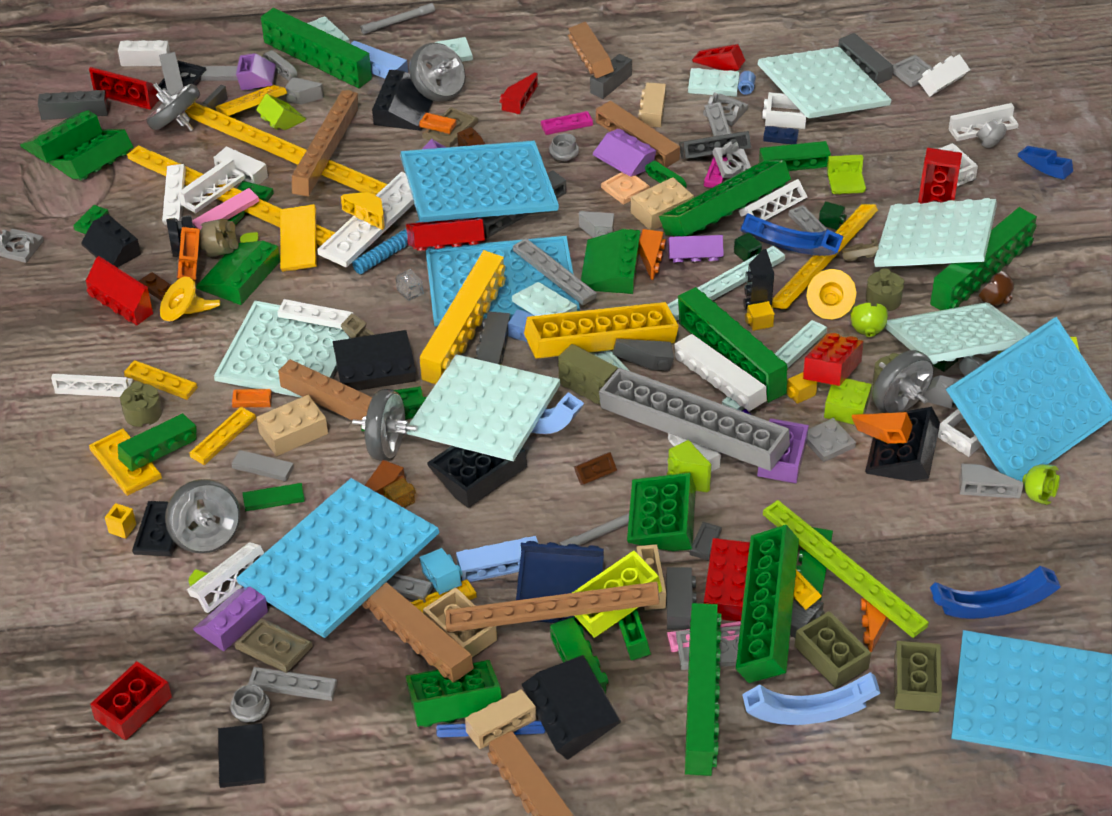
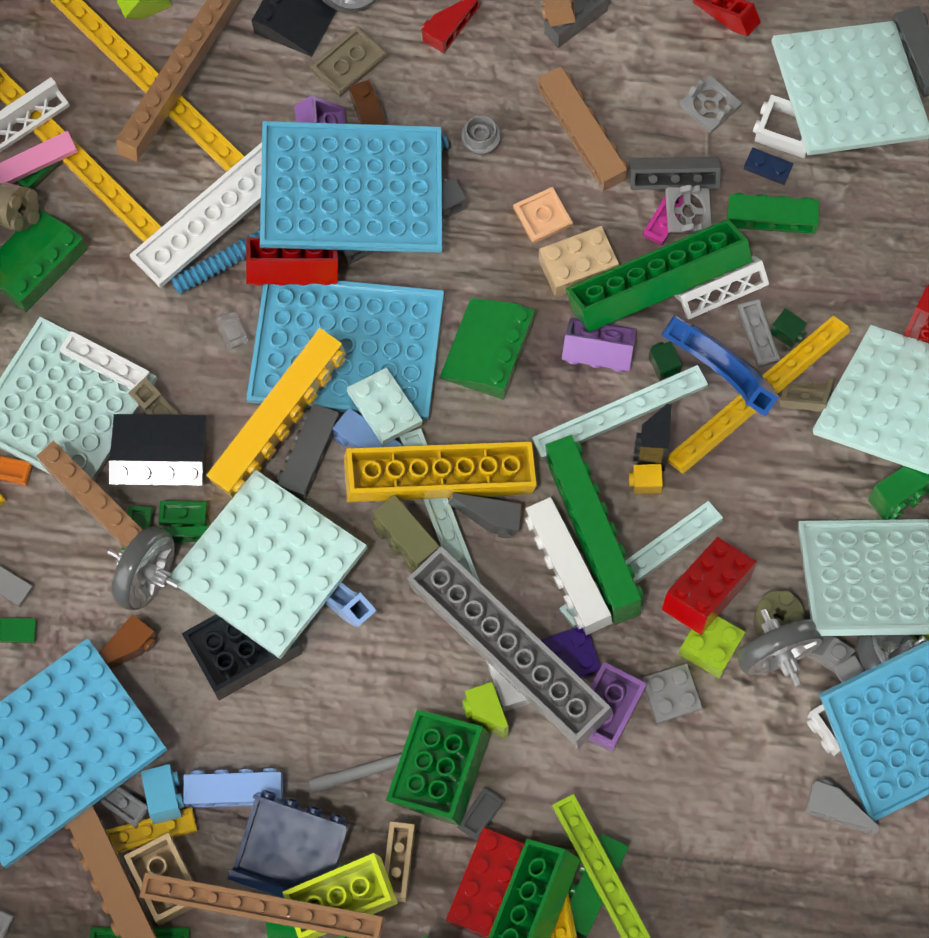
camera: 15 degrees right, 25 degrees up
white brick [213,146,268,185] -> none
green plate [236,181,274,202] -> none
lime tile [240,232,259,243] -> none
tan brick [256,395,328,457] -> none
yellow tile [280,204,317,272] -> none
yellow slope [341,192,385,230] -> none
clear yellow brick [383,478,416,508] -> none
orange tile [419,113,457,134] -> none
light grey tile [513,238,597,305] -> none
dark pink tile [541,111,593,135] -> none
reddish brown plate [573,452,617,485] -> none
light grey slope [579,211,614,238] -> none
medium lavender slope [593,129,656,177] -> none
tan brick [638,83,666,127] -> none
orange slope [639,229,666,280] -> none
green beam [645,161,687,188] -> none
dark grey brick [666,567,696,630] -> none
light aqua plate [688,68,739,97] -> none
light grey tile [704,102,731,136] -> none
medium blue brick [738,71,756,95] -> none
yellow brick [787,372,817,404] -> none
yellow piece [806,269,857,320] -> none
lime bracket [827,155,866,194] -> none
lime cylinder [850,303,888,337] -> none
orange slope [851,412,912,443] -> none
black slope [865,406,940,481] -> none
olive brick [866,268,904,311] -> none
lime cylinder [1022,464,1060,505] -> none

